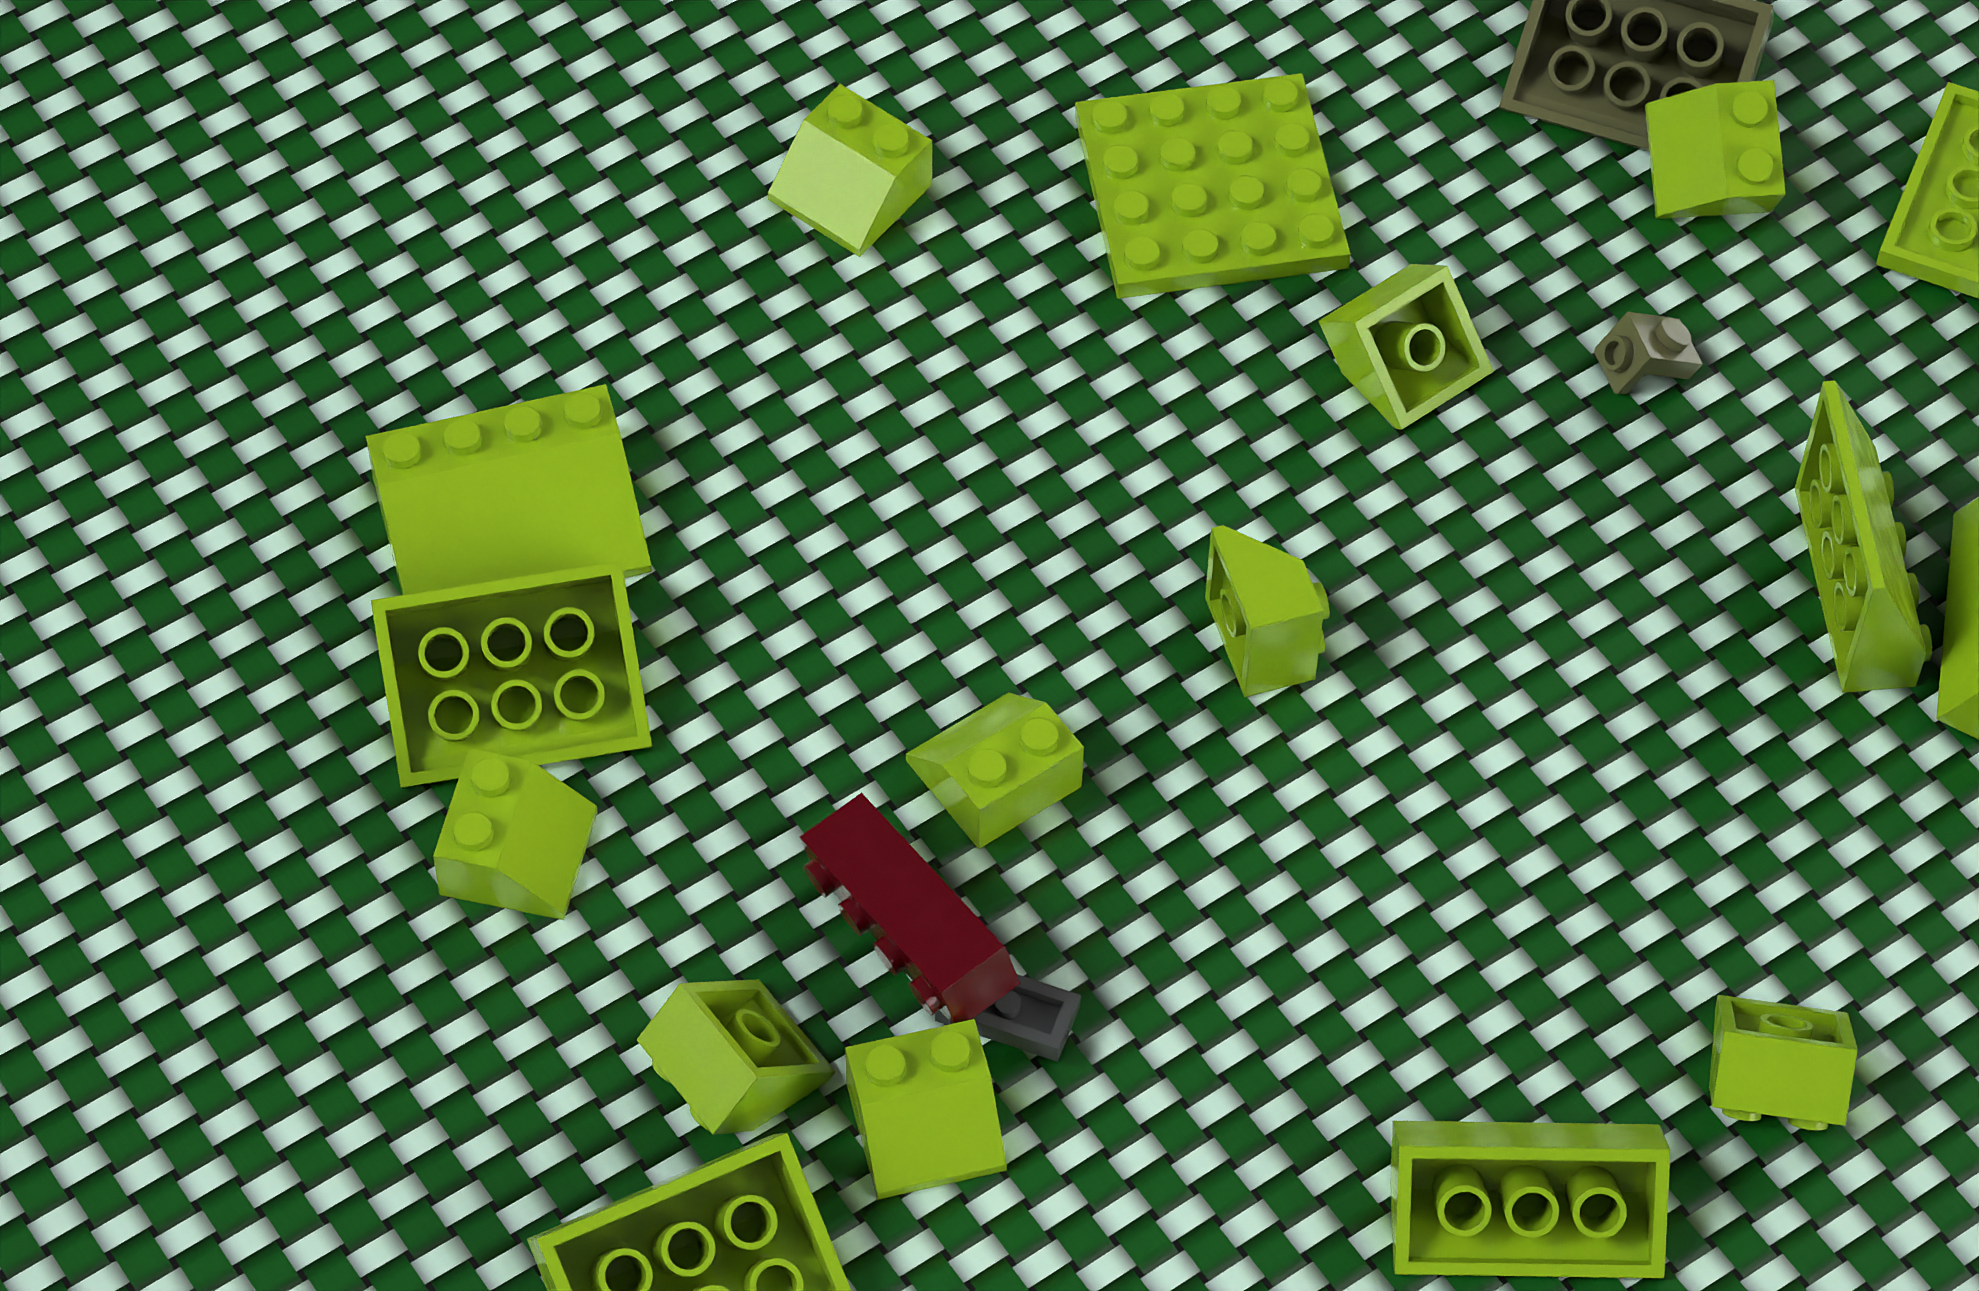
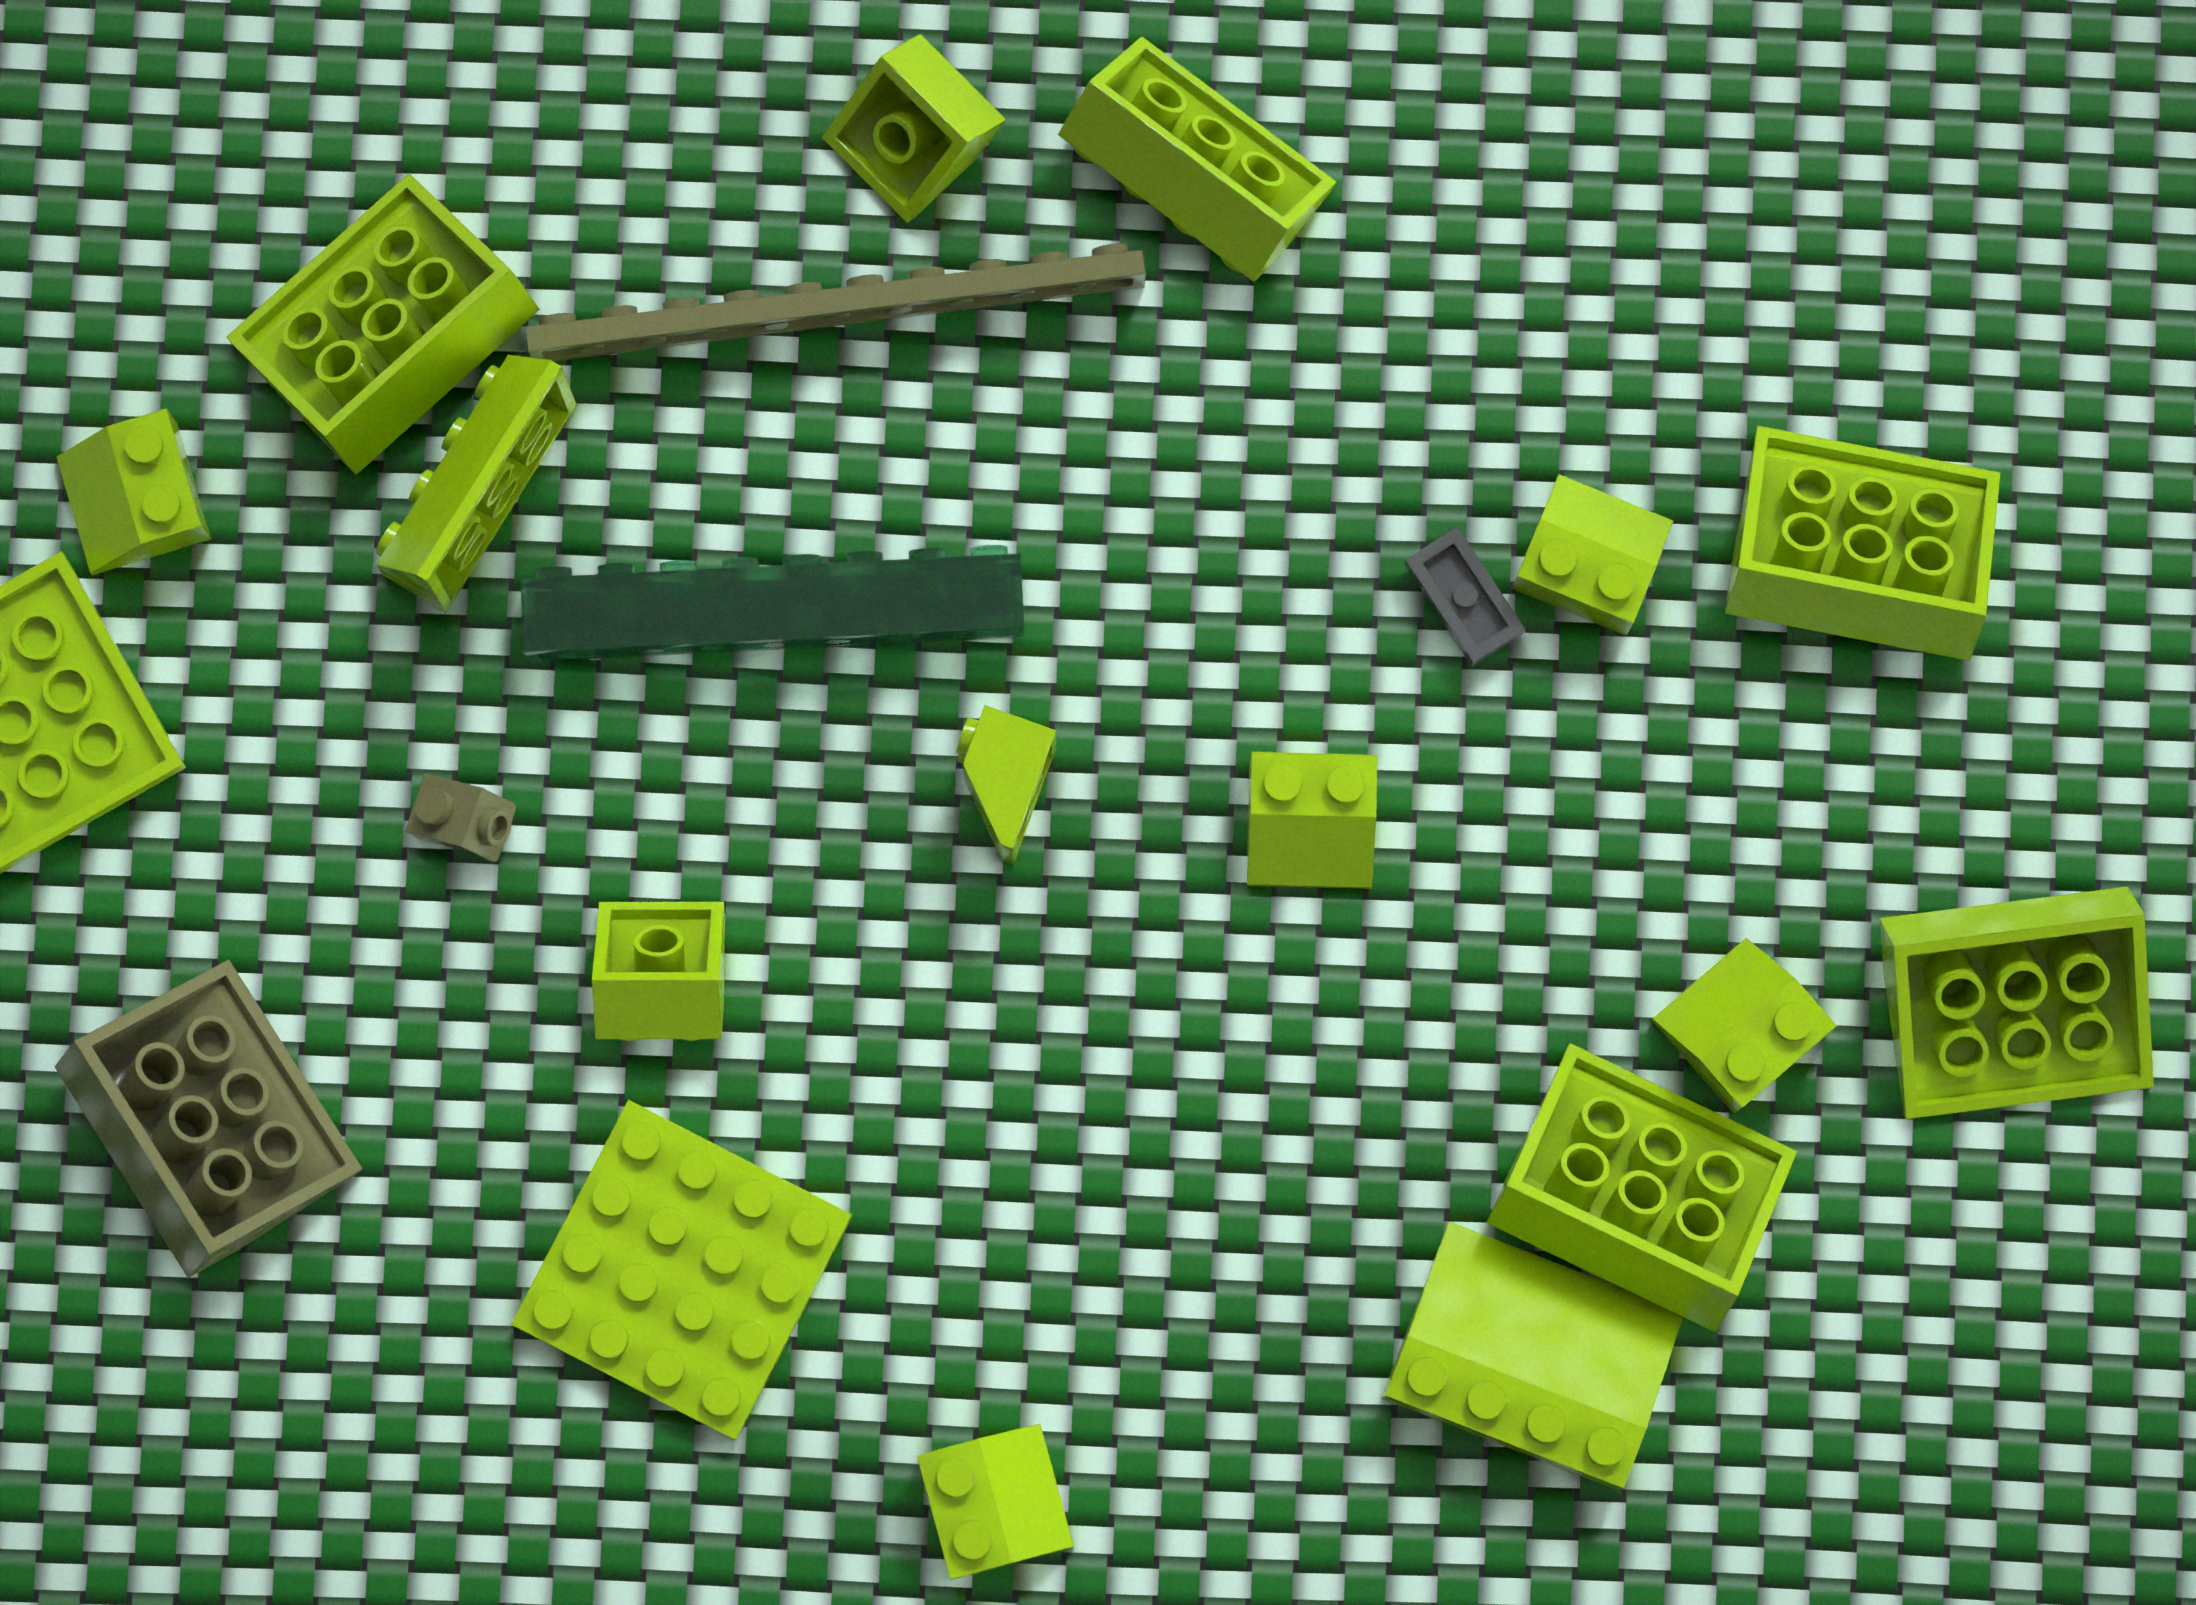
camera: 145 degrees left, 25 degrees up
lime slope [637,979,836,1135] -> none
dark red brick [799,792,1021,1024] -> none
lime slope [1645,80,1786,219] -> none
none -> clear green brick [520,545,1025,662]
none -> olive plate [525,244,1146,362]
none -> lime slope [1880,887,2154,1119]

